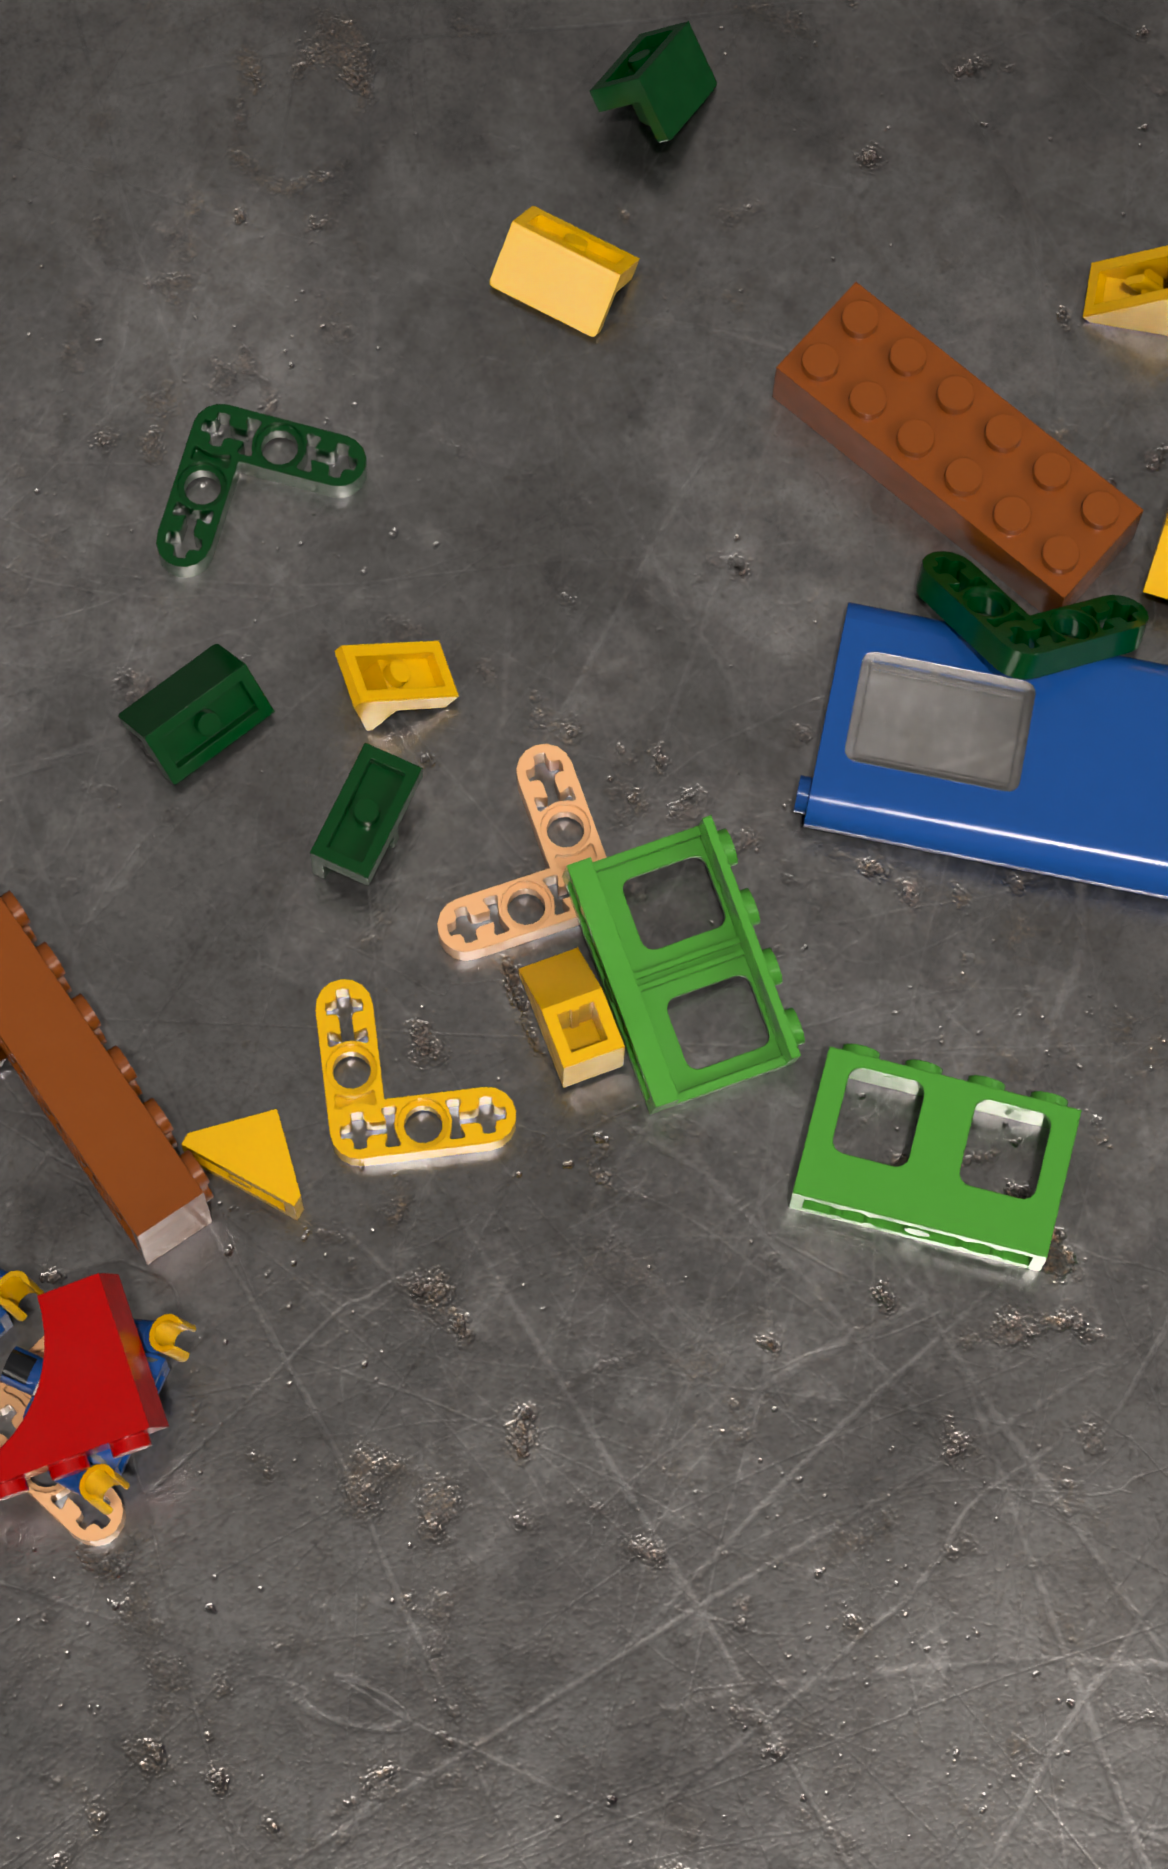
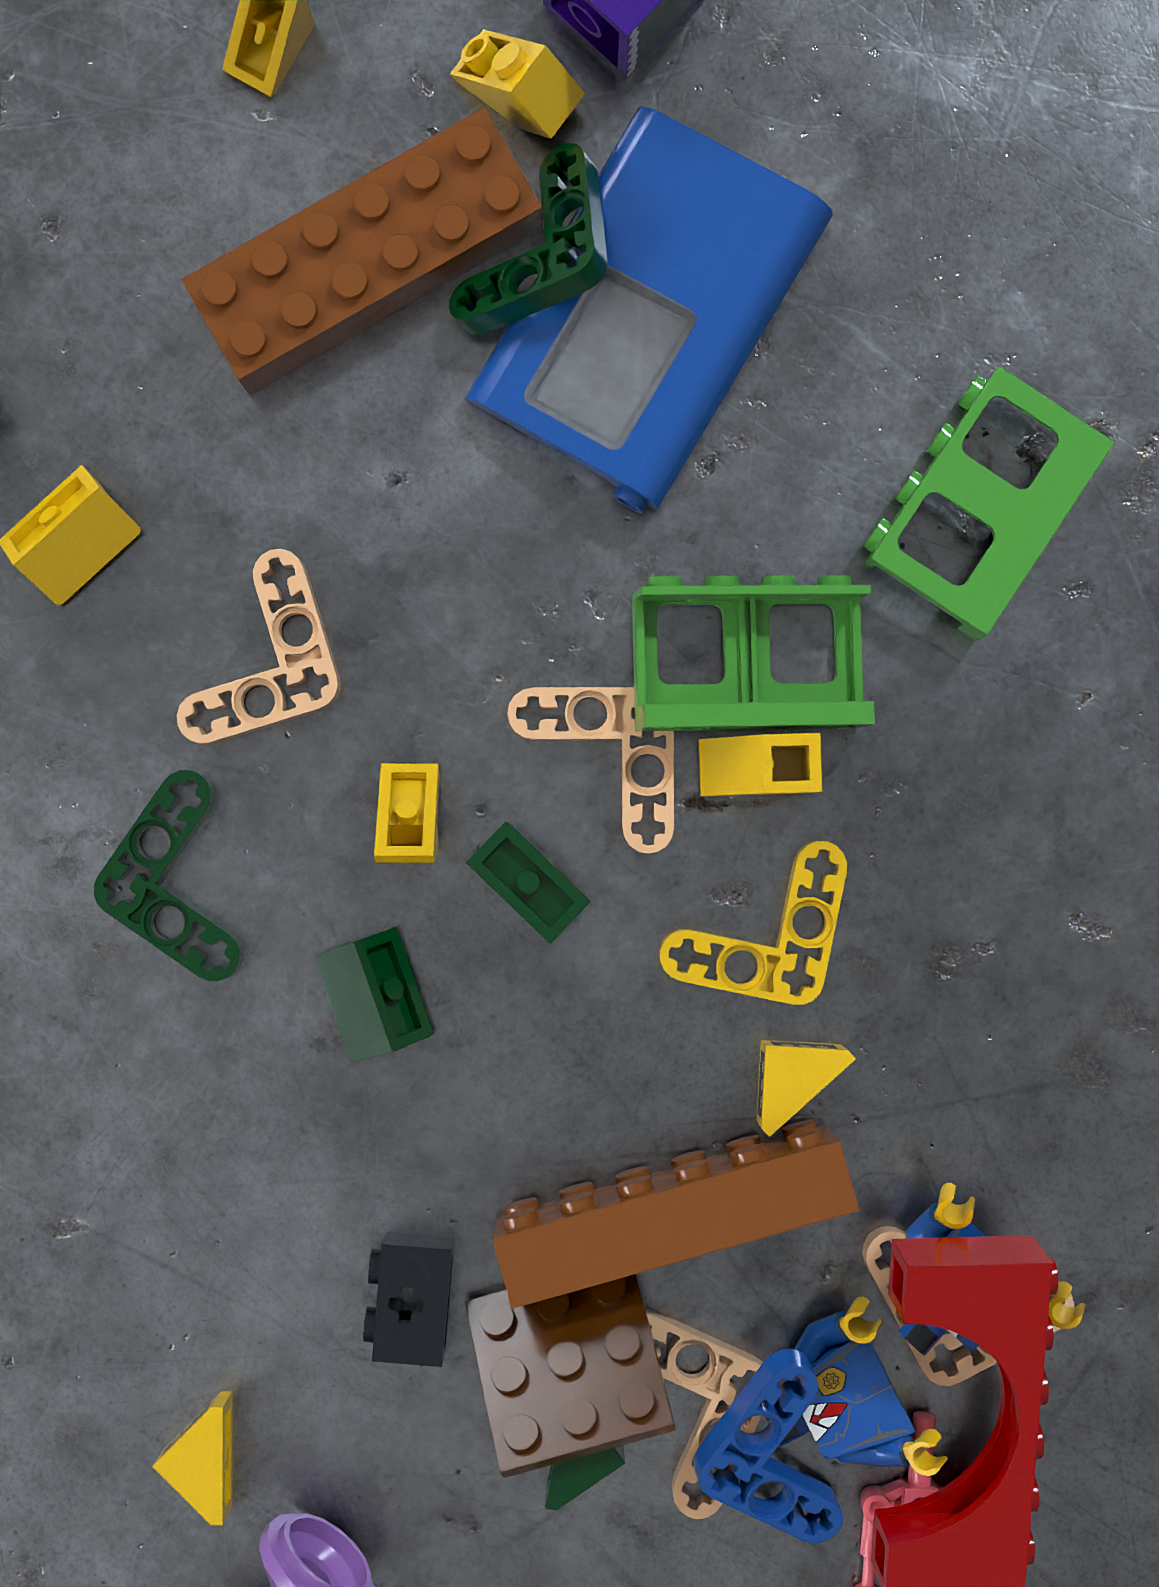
camera: 70 degrees left, 15 degrees up
none -> light nougat beam [176,549,341,745]

